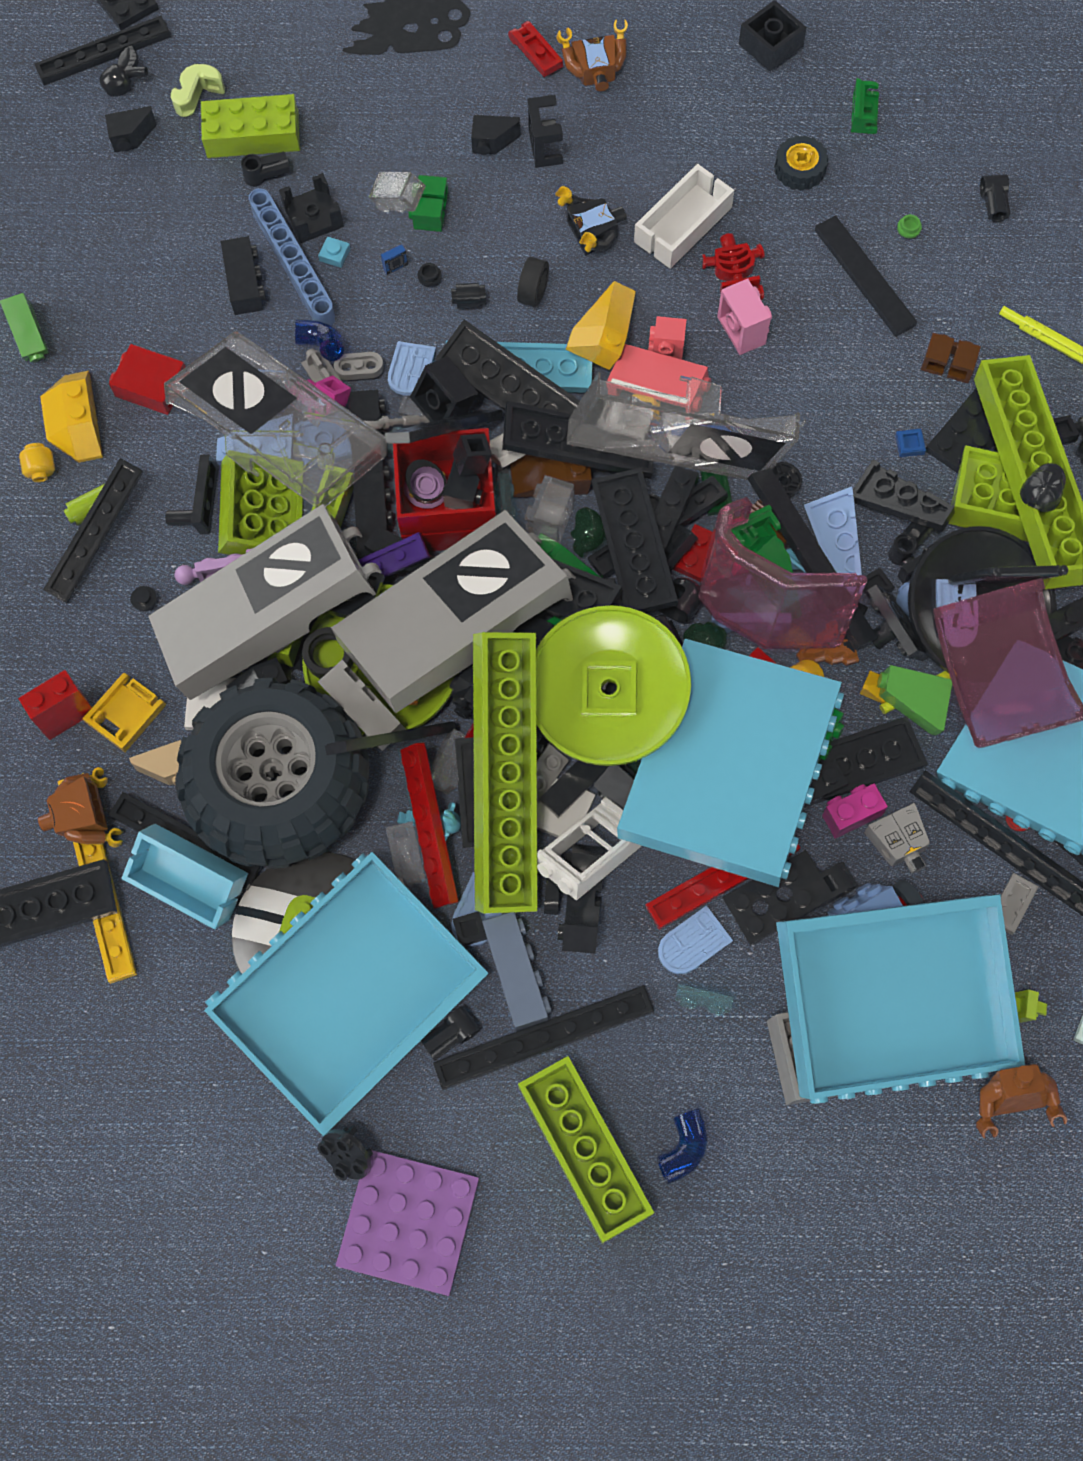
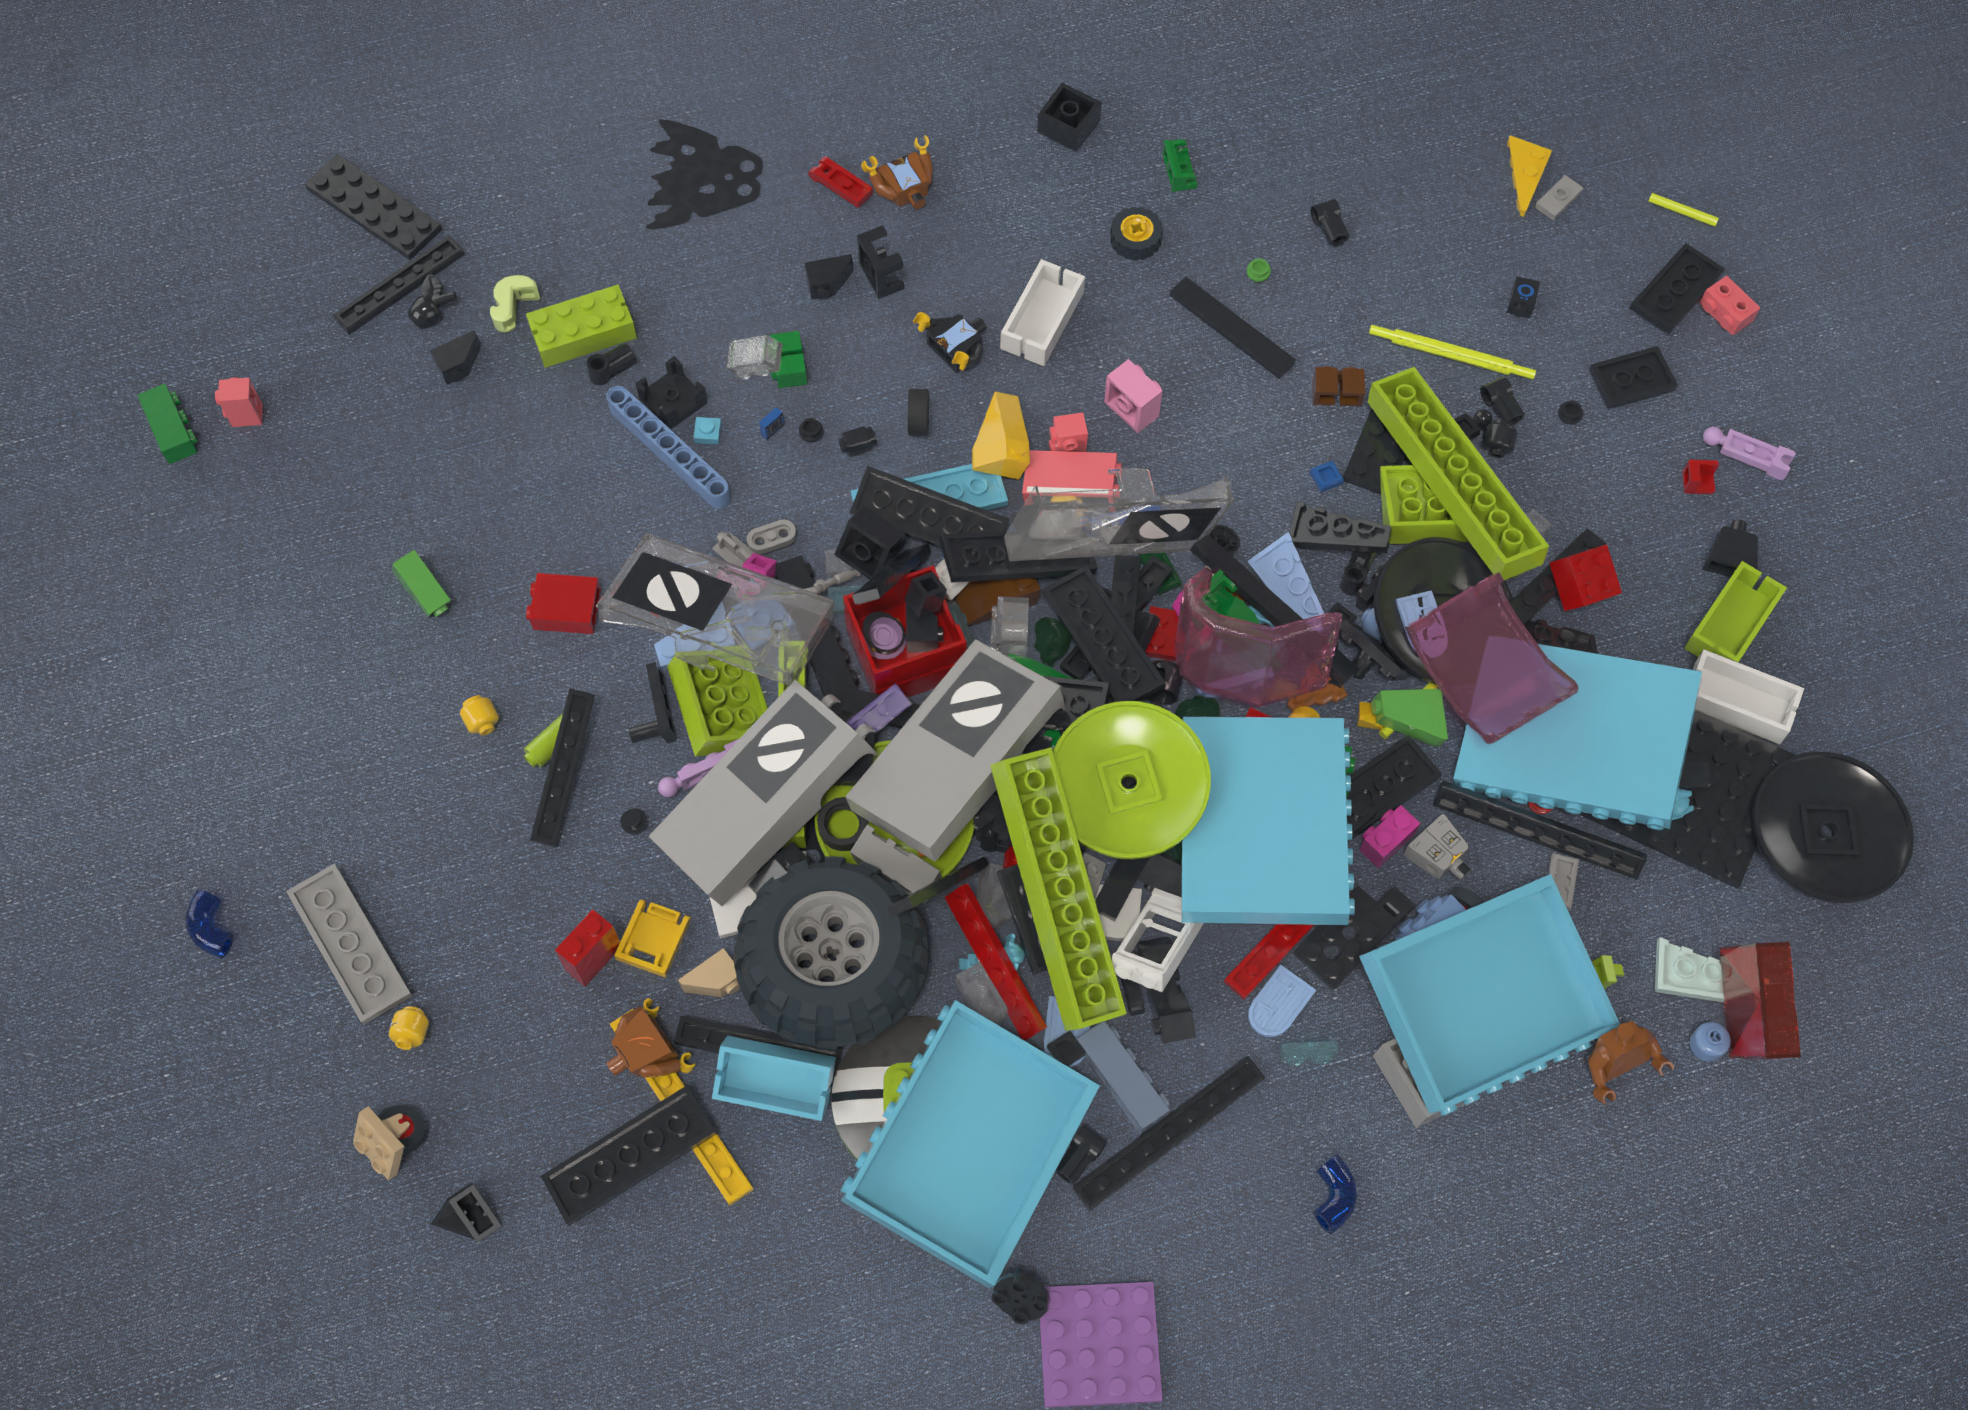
camera: 20 degrees left, 5 degrees down
yellow wedge [40,371,103,463] -> none
black brick [220,236,266,315] -> none
clear blue cylinder [295,319,344,361] -> none
light blue window [388,341,436,396] -> none
lime brick [518,1056,654,1244] -> none
red piece [702,233,765,300] -> none
black bar [948,565,1069,585] -> none
black piece [1020,463,1066,512] -> none

